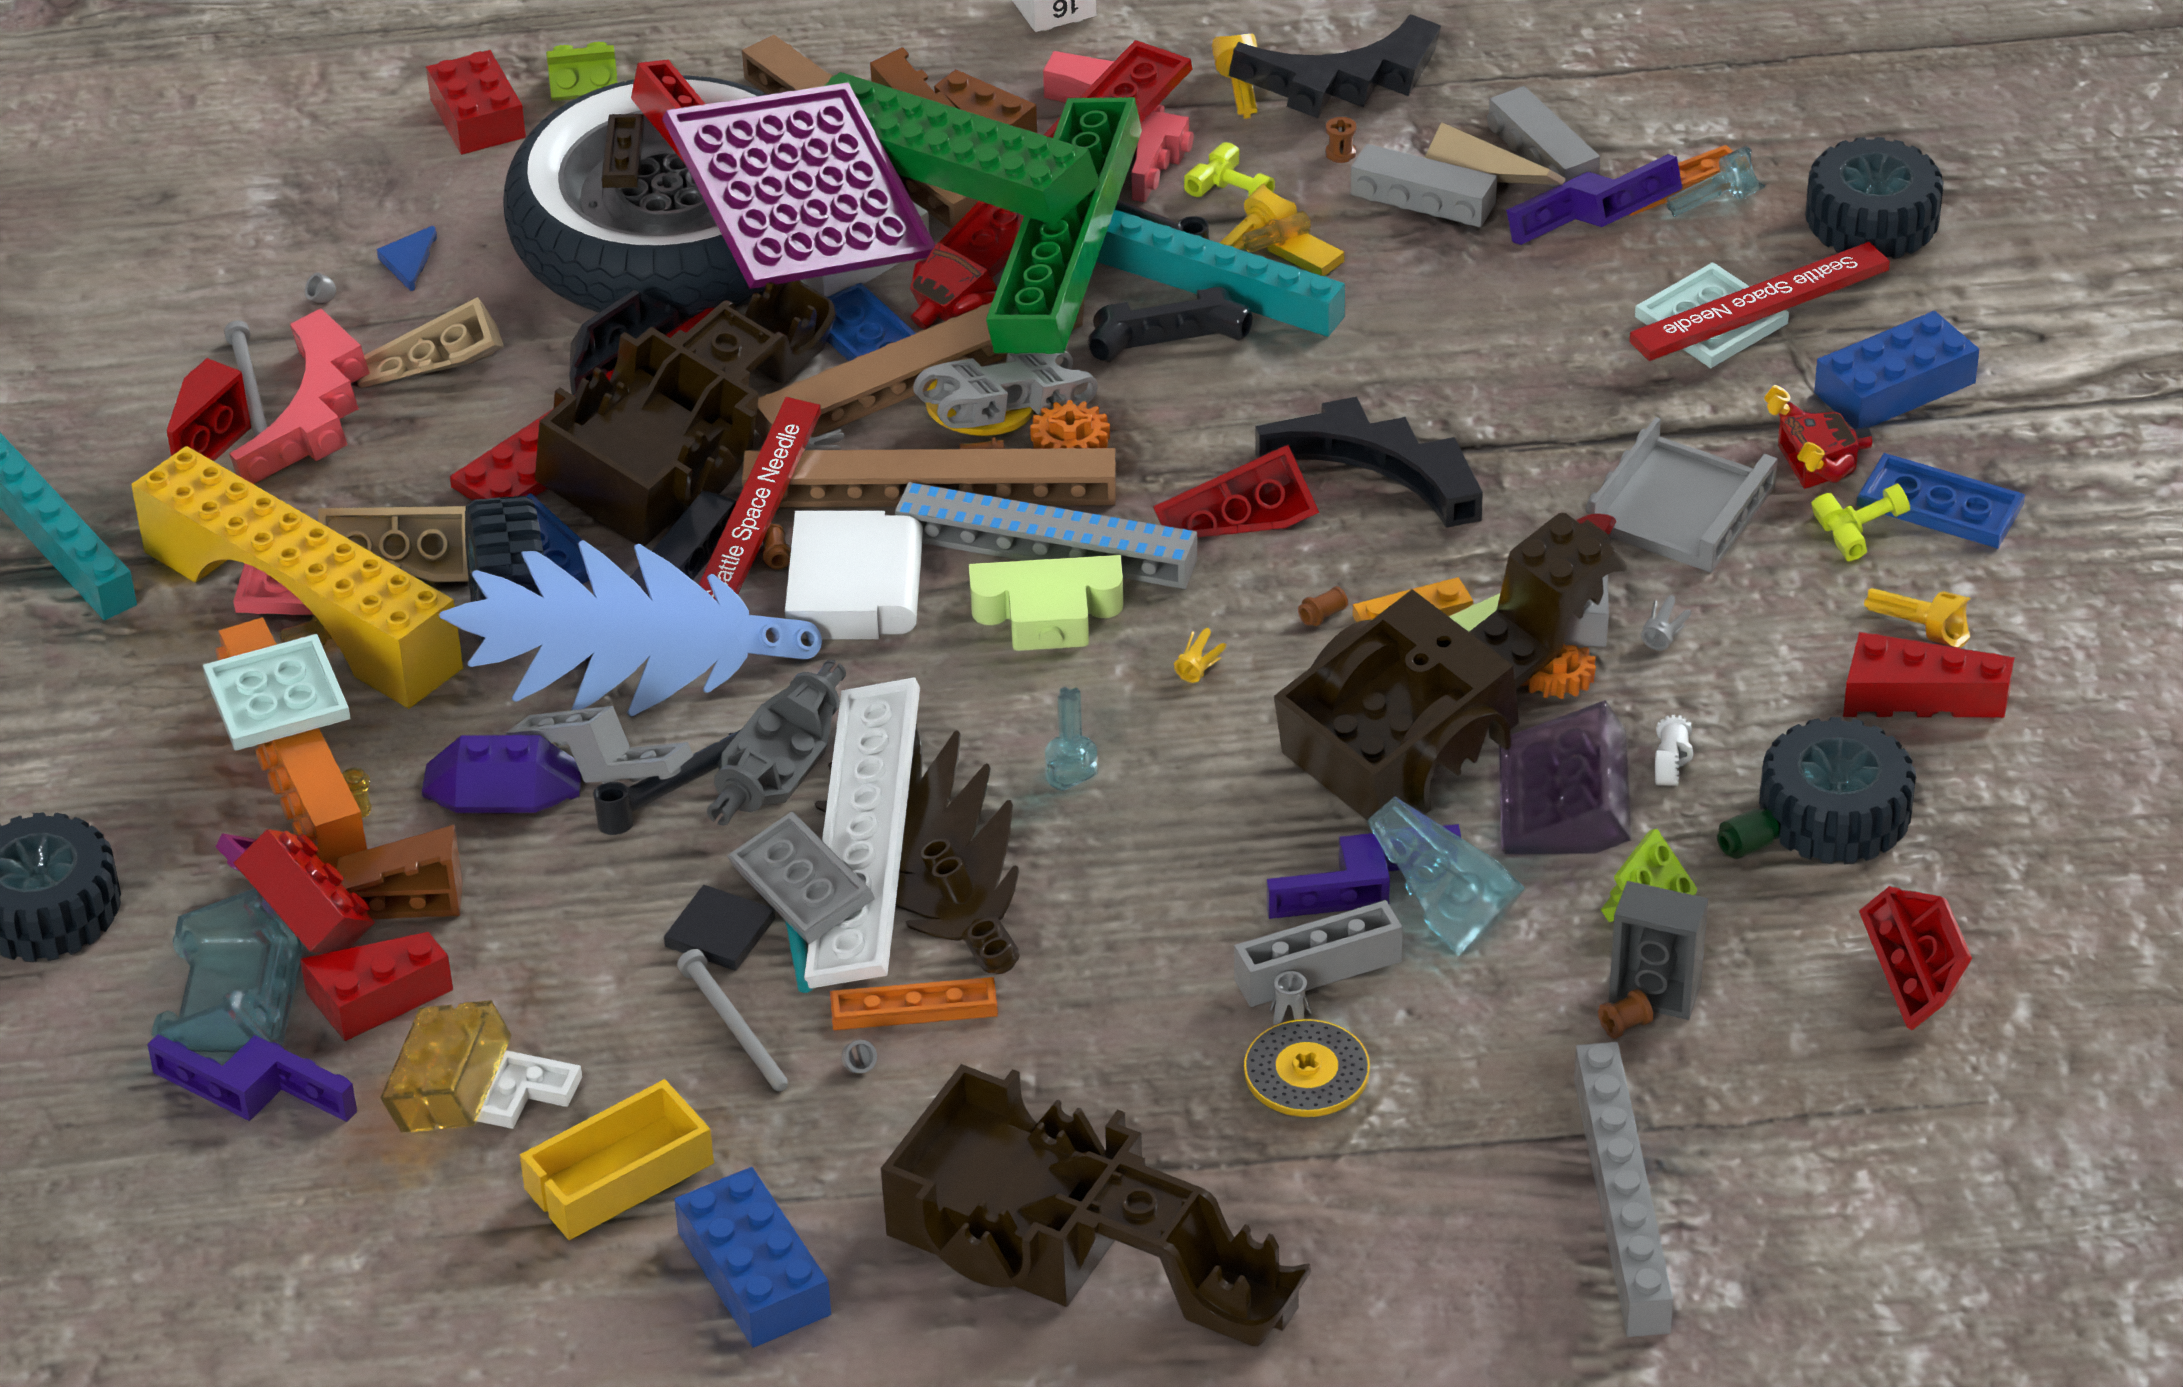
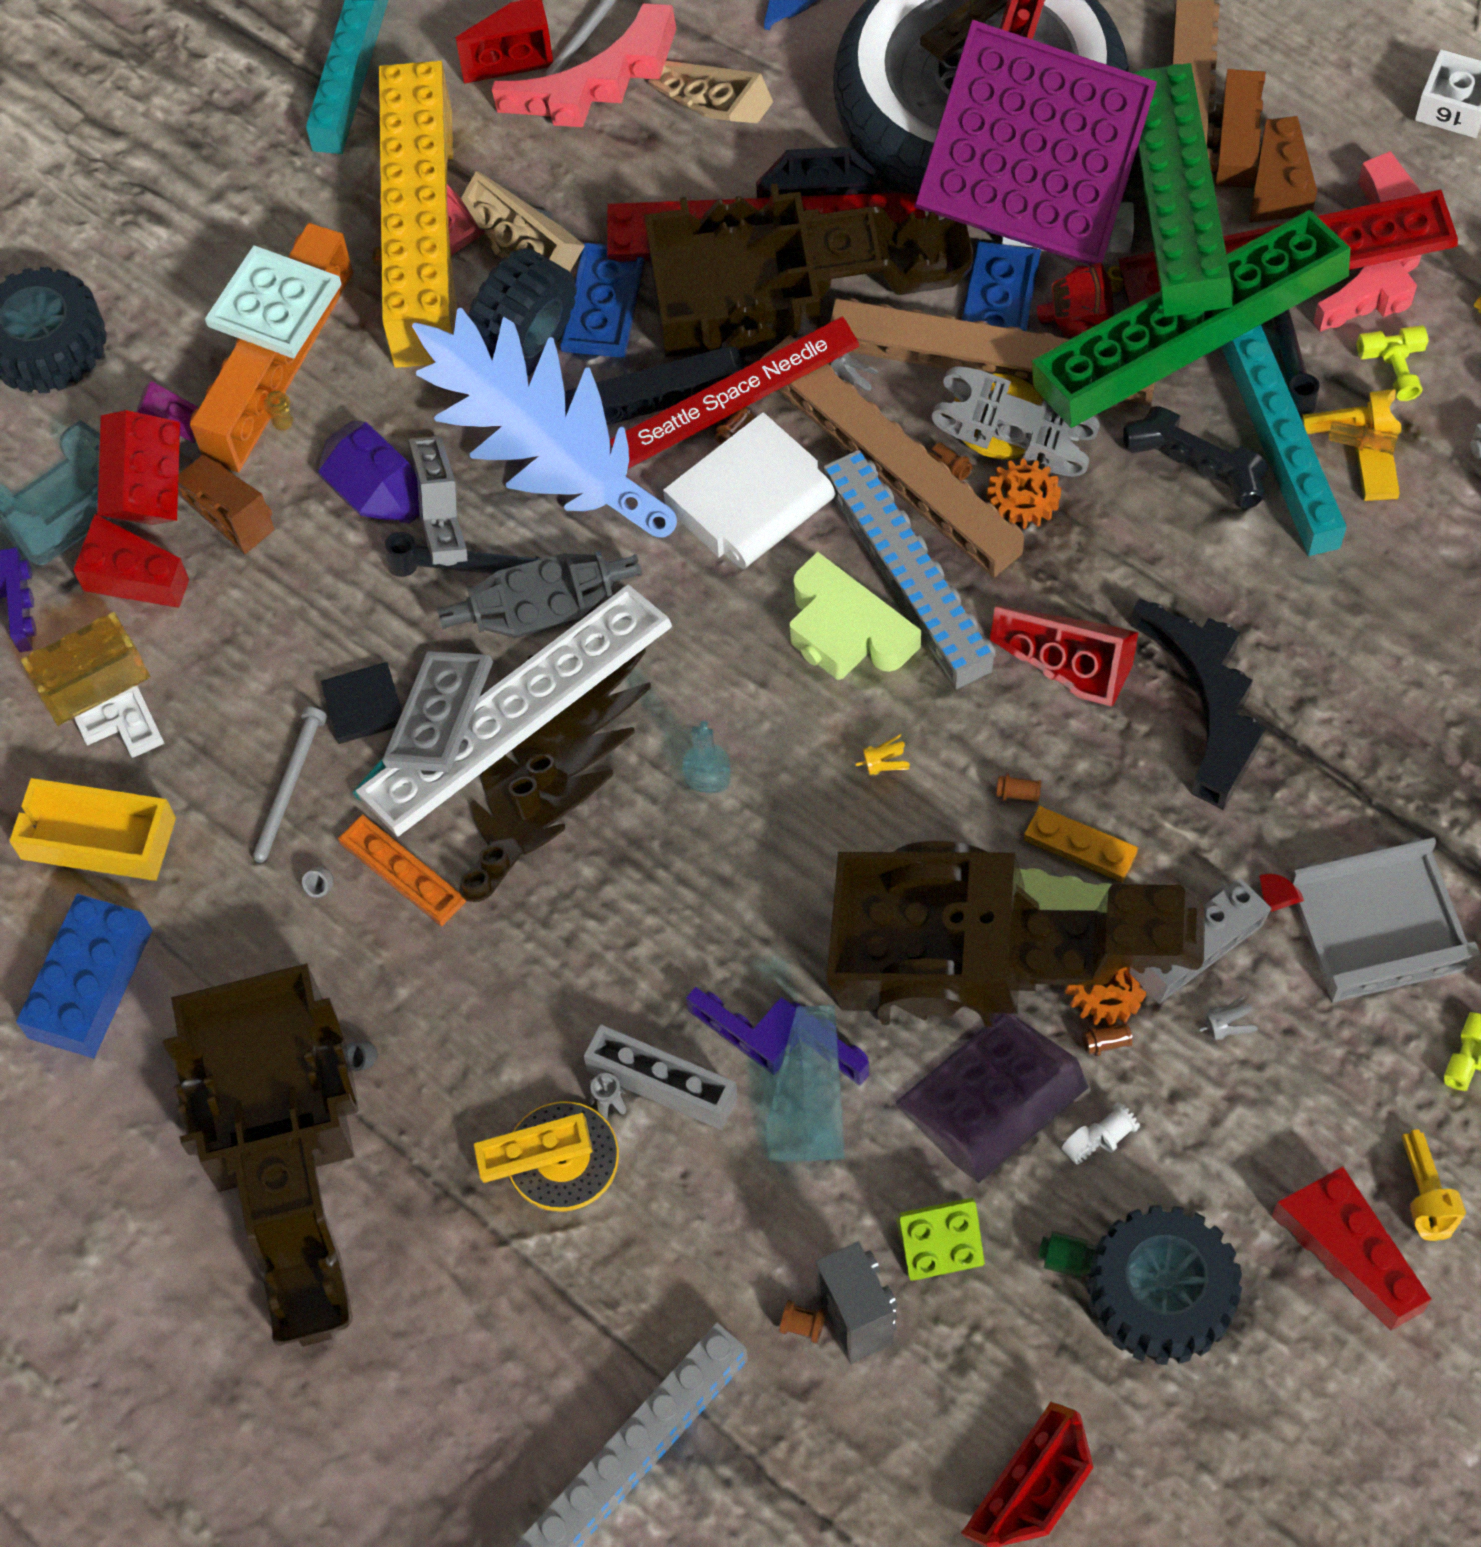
camera: 50 degrees right, 20 degrees up
none -> yellow plate [474,1113,593,1183]
none -> dark orange pin [1082,1023,1132,1056]

